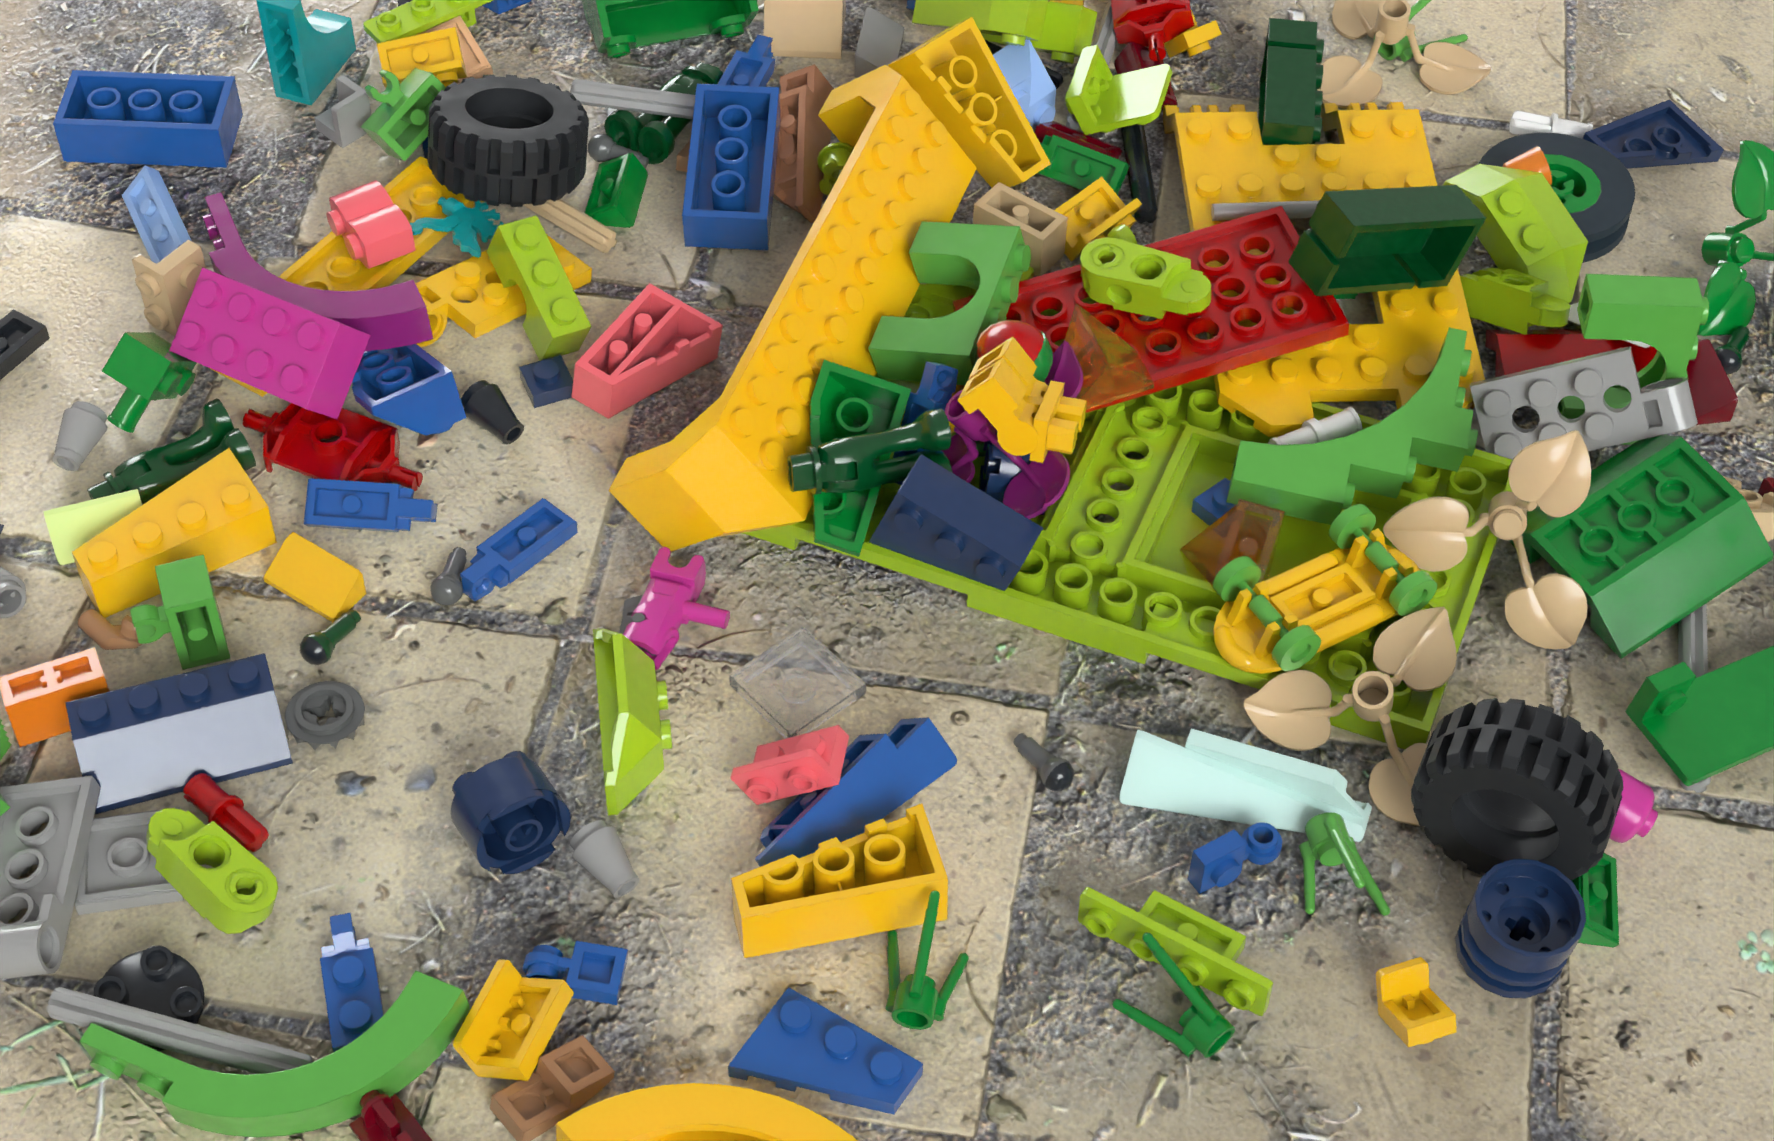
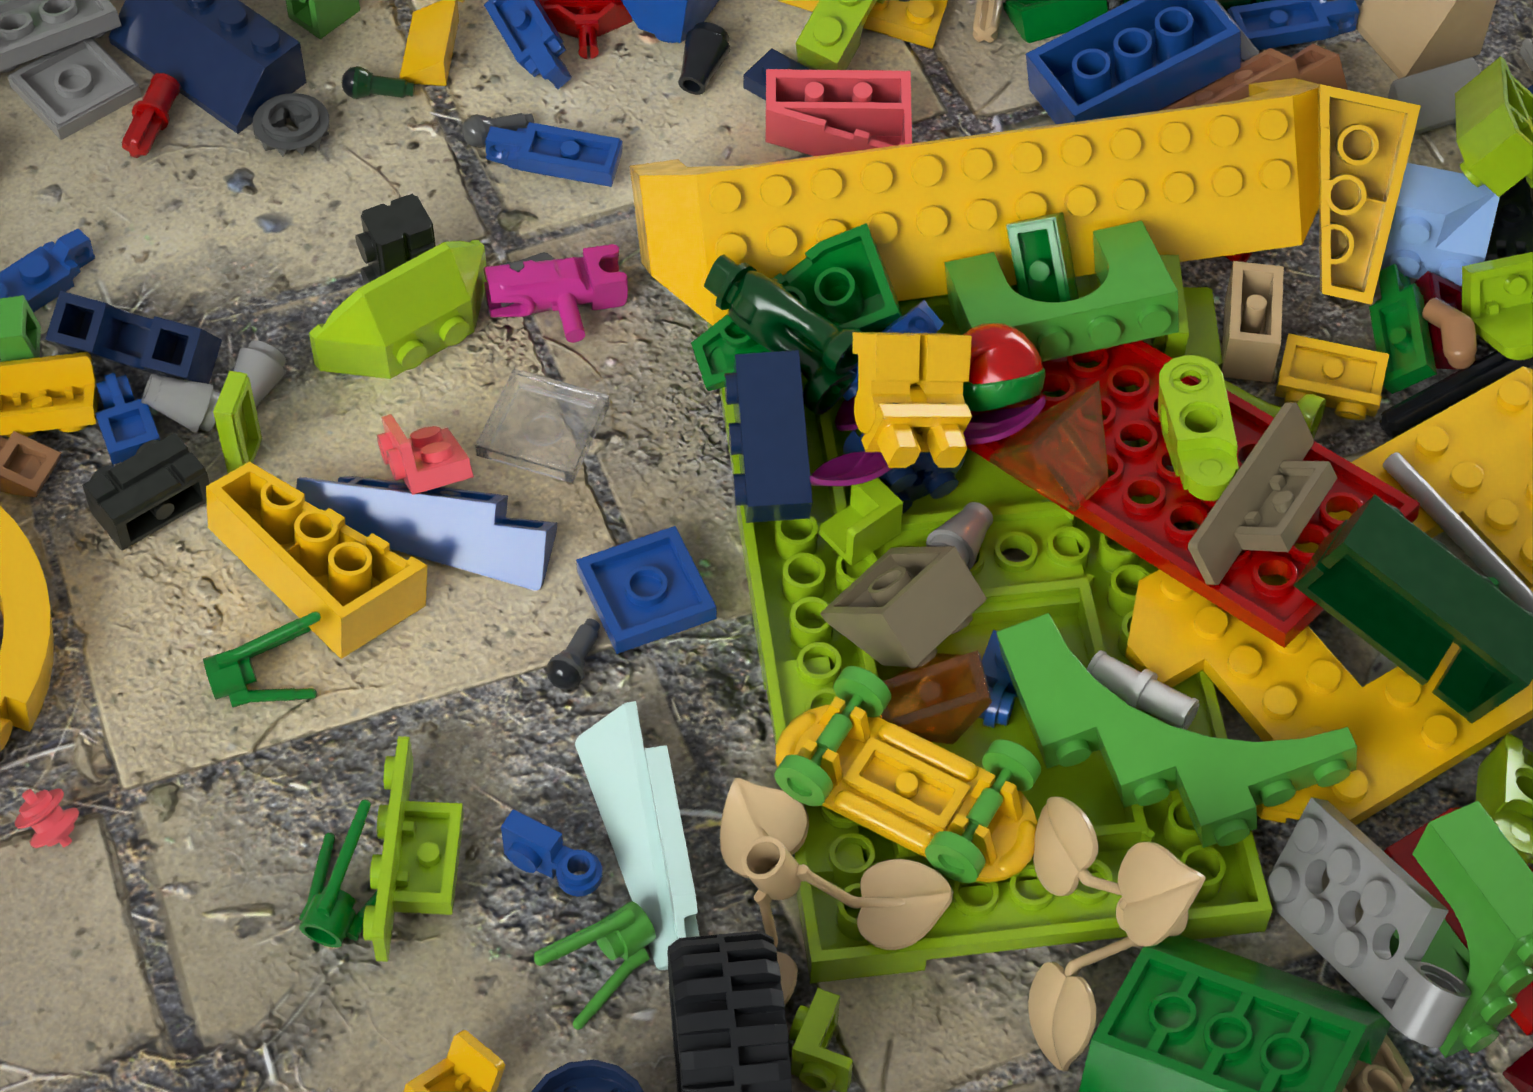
camera: 60 degrees right, 5 degrees up
lime piece [146,808,278,934] -> none
dark blue brick [451,751,571,874] -> none
blue wing [728,987,923,1115] -> none
none -> dark blue arch [45,291,222,384]
none -> pearl dark grey brick [82,432,210,551]
none -> light grey cone [141,374,220,433]
none -> lime tile [213,370,262,473]
none -> pearl dark grey brick [355,194,436,285]
none -> blue plate [576,526,717,654]
none -> lime panel [819,478,903,566]
none -> dark tan slope [820,546,987,668]
none -> light grey cone [926,502,993,570]
none -> green slope [1006,212,1079,302]
none -> dark tan bracket [1188,403,1337,585]
none -> medium nougat arm [1422,297,1477,369]

